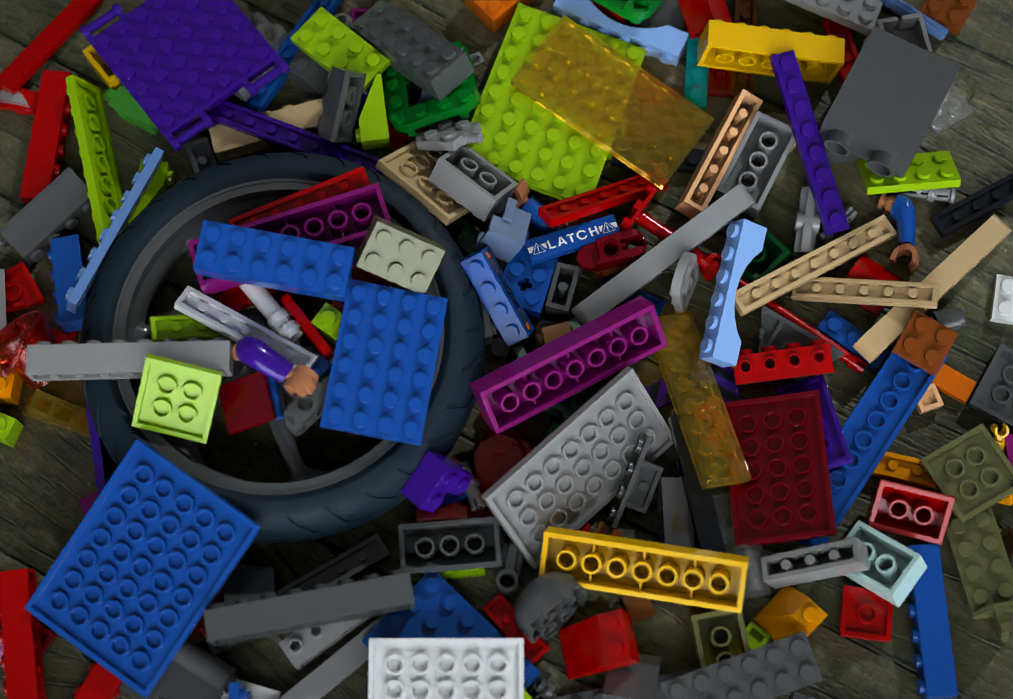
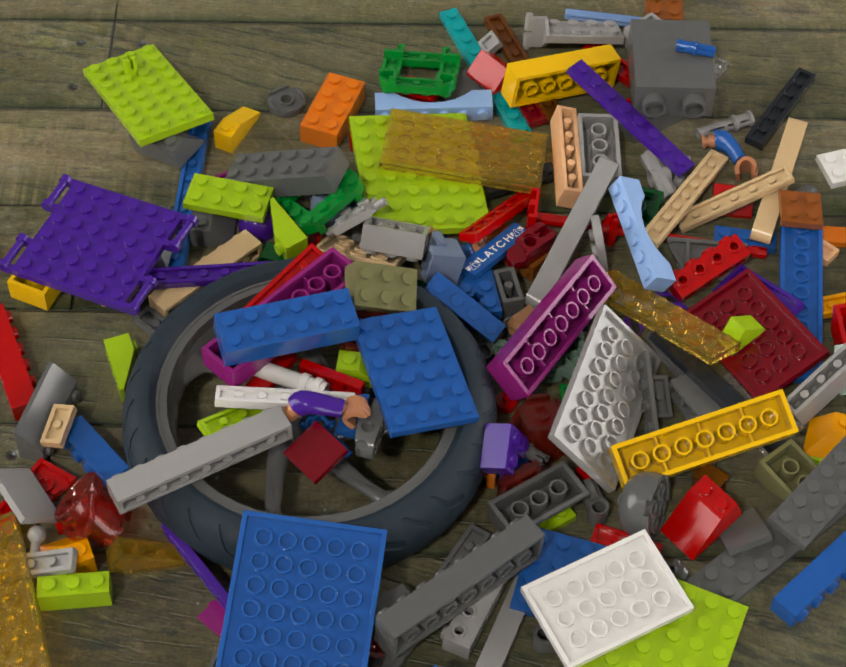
camera: 30 degrees left, 20 degrees down
lime plate [65,74,128,245] -> none
medium blue plate [65,147,164,314] -> none
bright green piece [102,86,159,135] -> none
lime plate [131,354,223,444] -> none
dark grey slope [317,66,367,143] -> none
lime plate [857,151,961,195] -> none
none -> tan plate [40,404,77,448]
none -> blue axle [675,39,716,58]
none -> lime slope [717,315,765,356]

